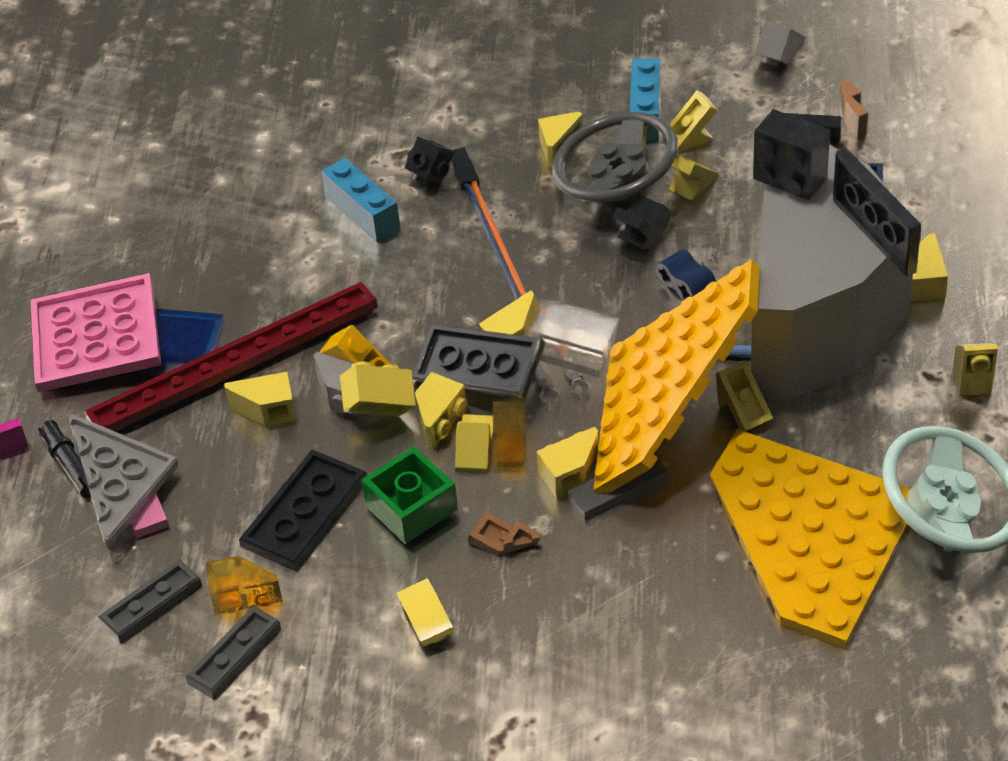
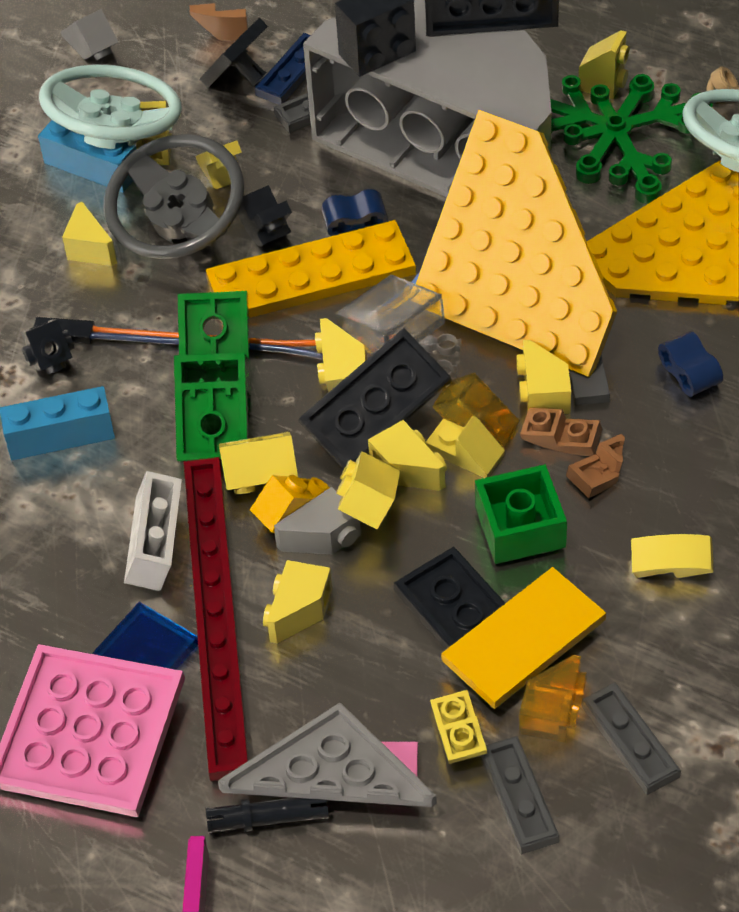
camera: 65 degrees left, 5 degrees up
none -> light aqua piece [39,64,182,149]
none -> white brick [124,471,182,591]
none -> green bracket [174,291,251,463]
none -> yellow plate [205,220,416,318]
none -> light yellow brick [219,432,298,494]
none -> light yellow slope [430,690,488,764]
none -> yellow tile [441,567,606,709]
none -> medium nougat slope [520,408,603,456]
none -> green plant [550,74,713,204]
none -> dark blue axle [658,331,723,397]

